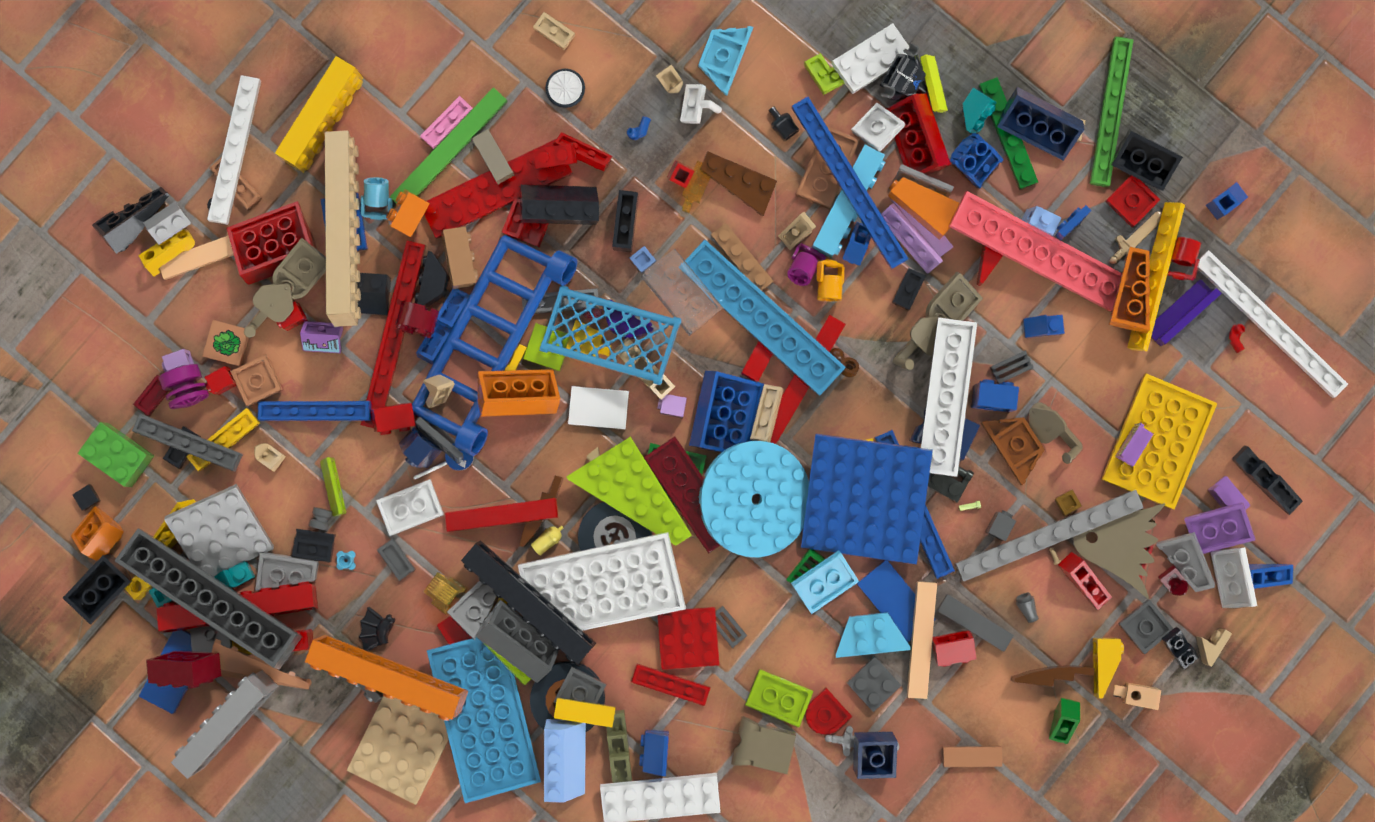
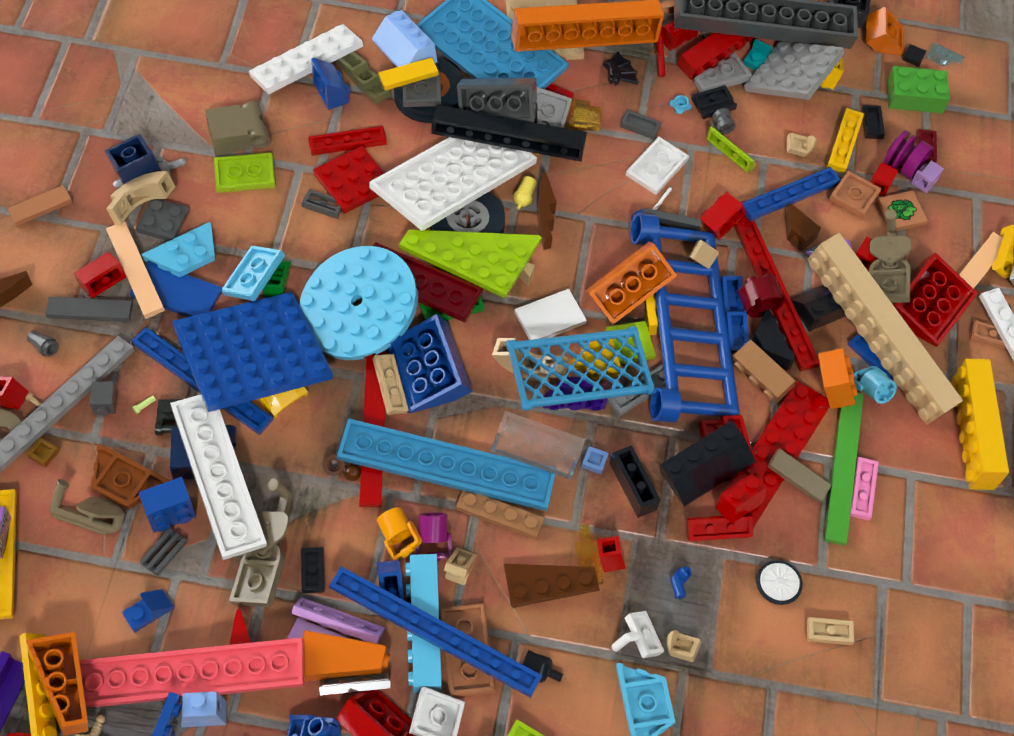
camera: 140 degrees right, 25 degrees down
dark grey tile [132,414,243,472] -> none
dark blue wedge [399,426,442,468] -> none
red tile [445,498,558,532] -> none
lavender brick [657,394,687,418] -> none
red slope [741,341,773,383] -> none
red tile [805,687,852,735] -> none
none -> tan arch [106,171,176,225]
none -> red bar [656,26,666,77]
none -> reddish brown slope [785,204,821,251]
none -> clear light blue tile [926,43,965,66]

